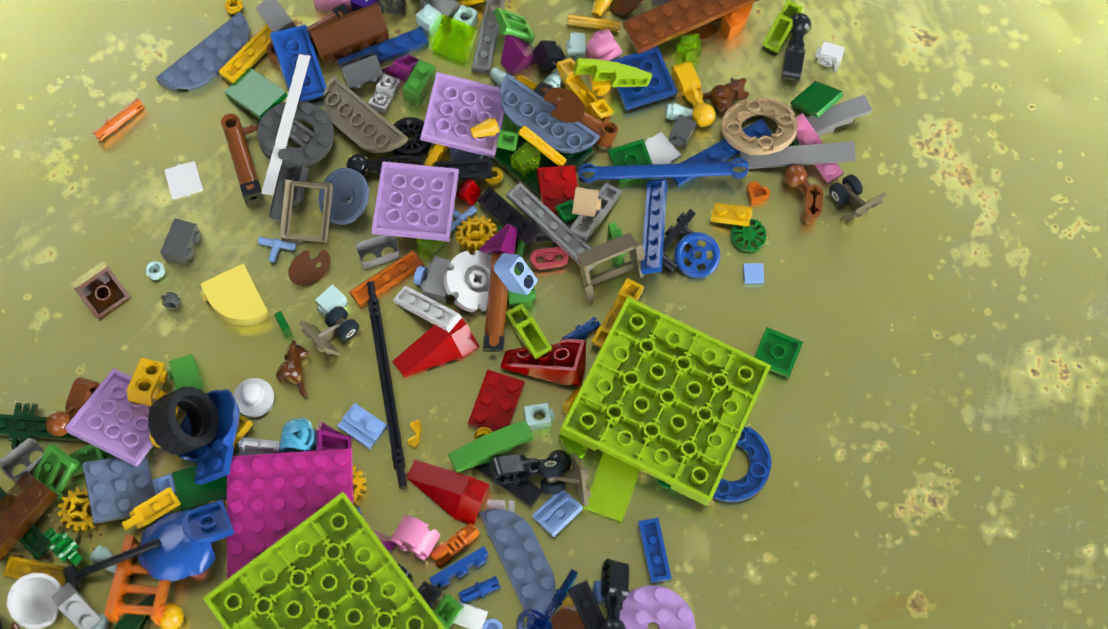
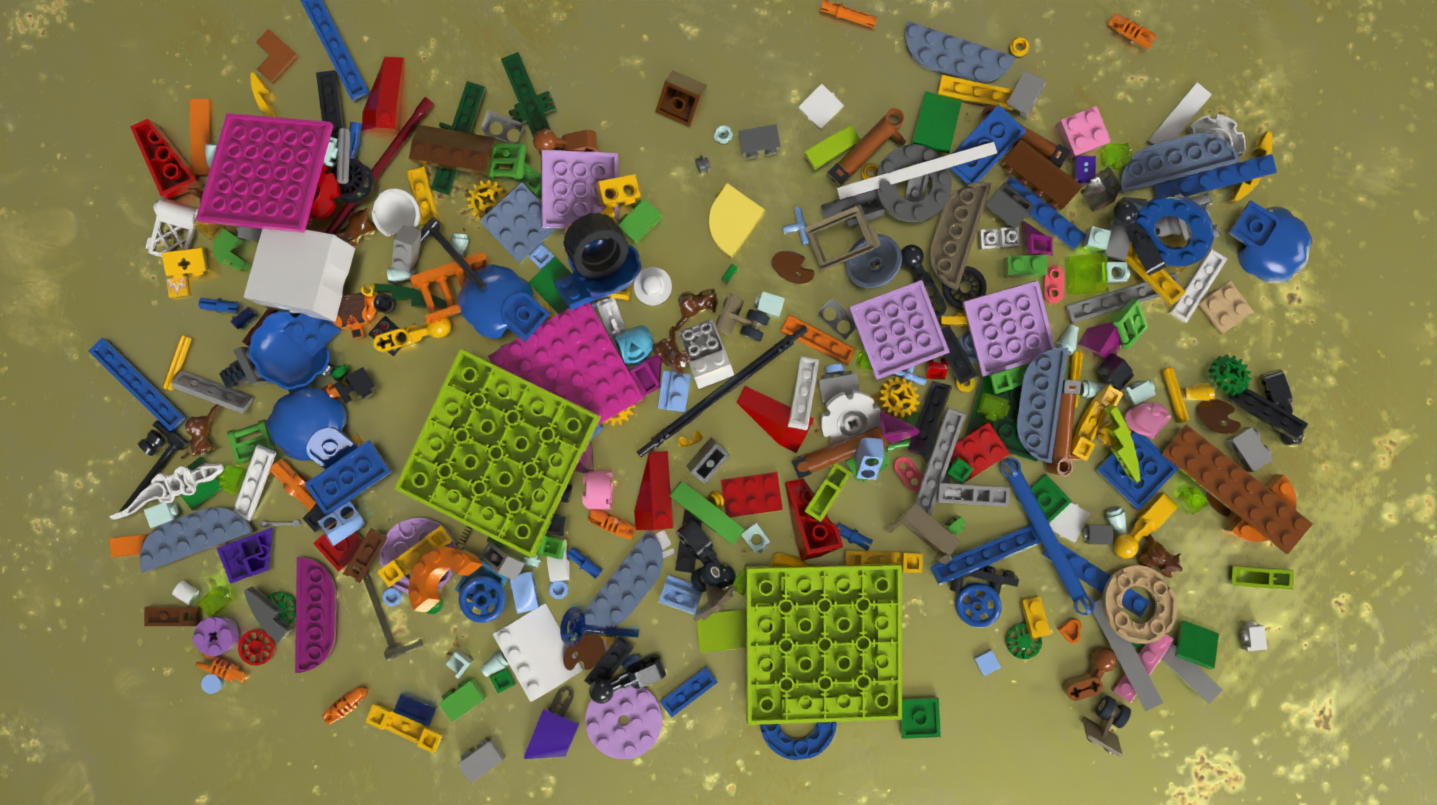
camera: 70 degrees right, 20 degrees up
green gear [43,527,83,566] -> none
yellow hinge [122,487,181,531] -> none
blue plate [429,546,489,589] -> none
yellow cone [470,117,499,139] -> none
yellow axle [518,126,567,166] -> none
reddish brown piece [543,87,585,123] -> none
tan brick [572,187,602,217] -> none
black beam [781,13,812,82] -> none
none -> reddish brown animal [652,326,691,376]
none -> white slope [677,319,734,389]
none -> dark grey brick [686,437,730,484]
none -> lime slope [804,125,861,171]
none -> yellow plate [861,163,878,180]
none -> coral plate [1043,265,1064,304]

